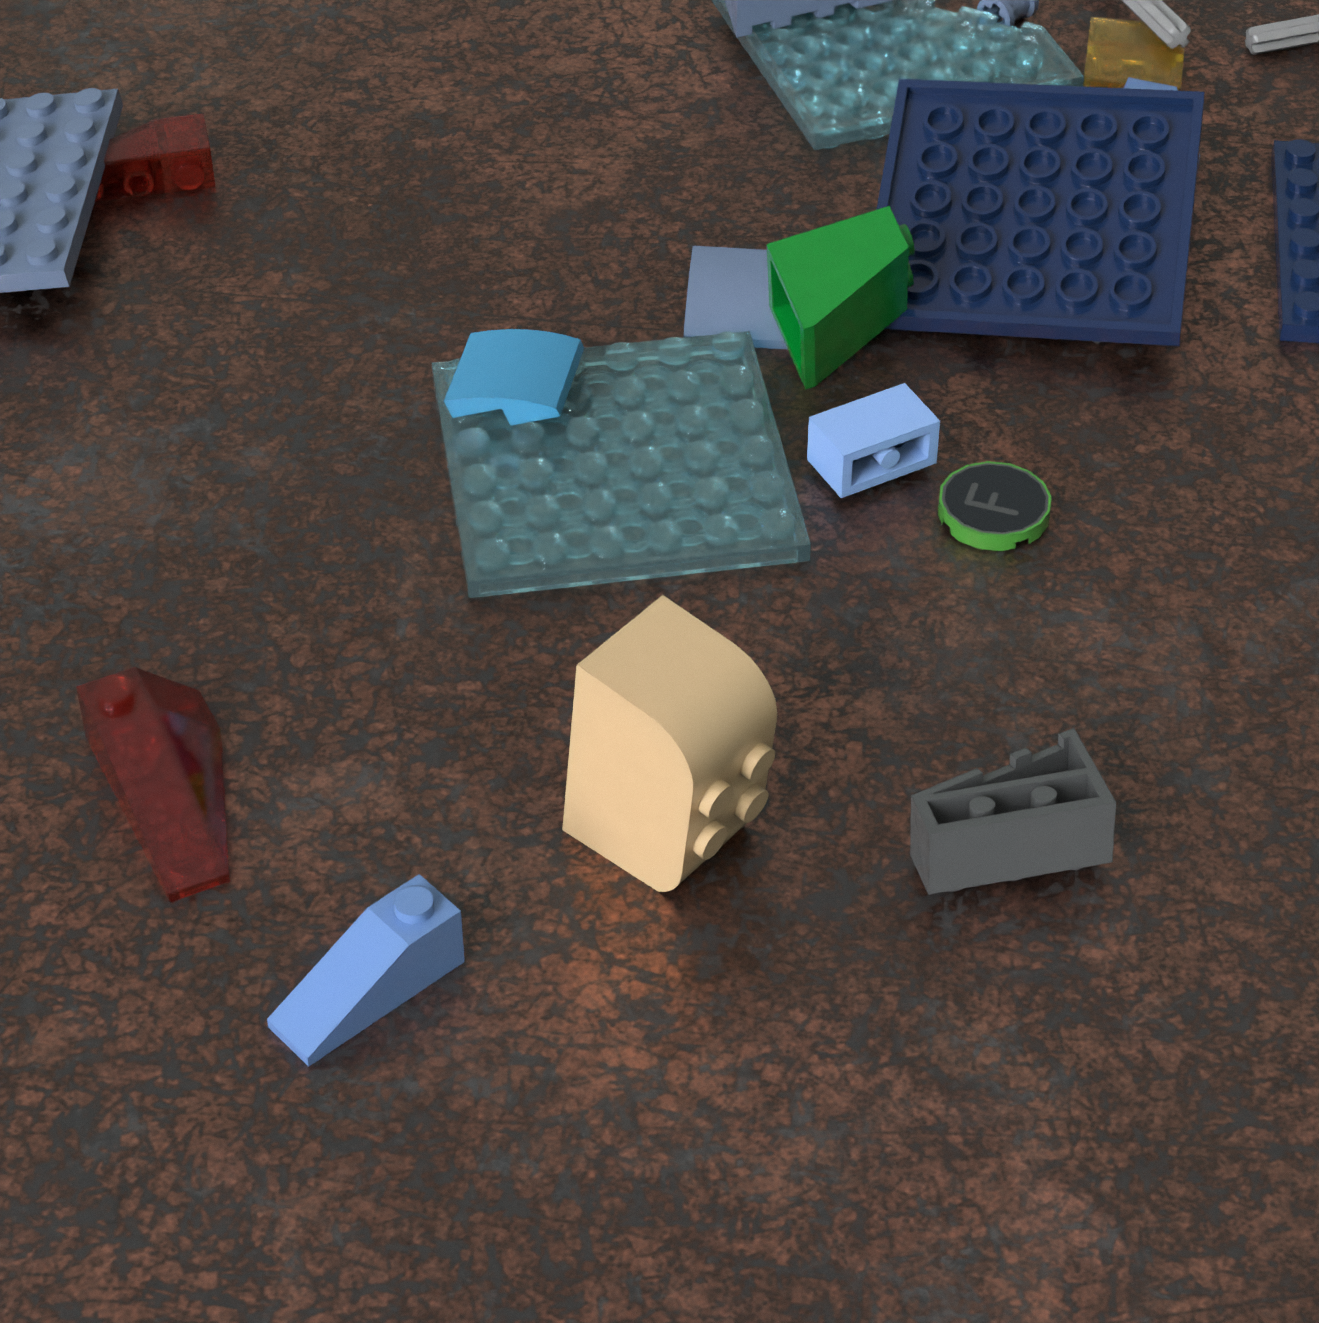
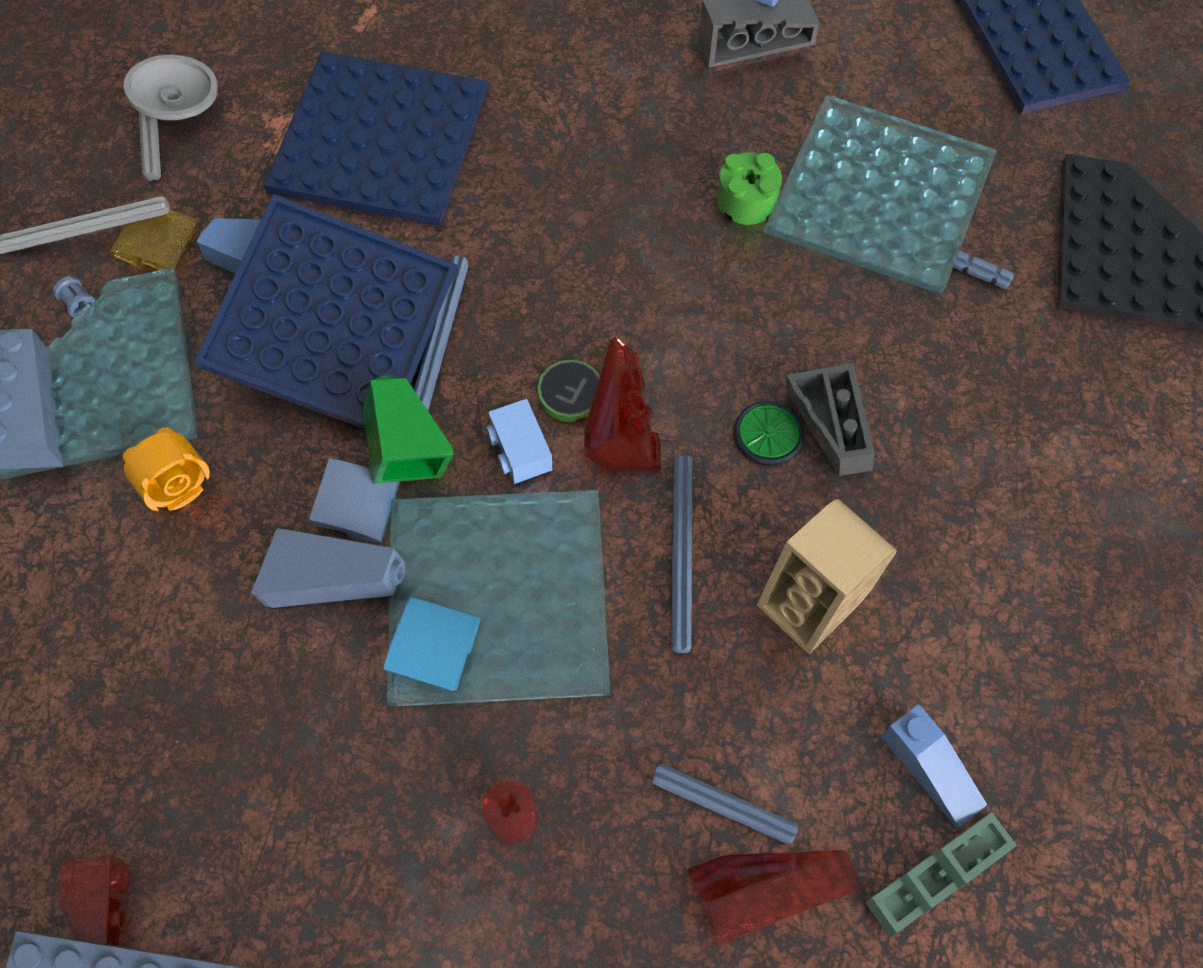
camera: 85 degrees left, 20 degrees up
none -> light orange brick [122,427,210,511]
none -> sand blue slope [251,528,405,608]
none -> sand blue axle [414,256,468,410]
none -> clear red piece [483,781,538,845]
none -> clear red wedge [584,337,661,472]
none -> sand blue axle [652,764,798,844]
none -> sand blue axle [671,455,692,653]
none -> green wheel [734,401,804,465]
none -> sand green slope [865,812,1017,938]

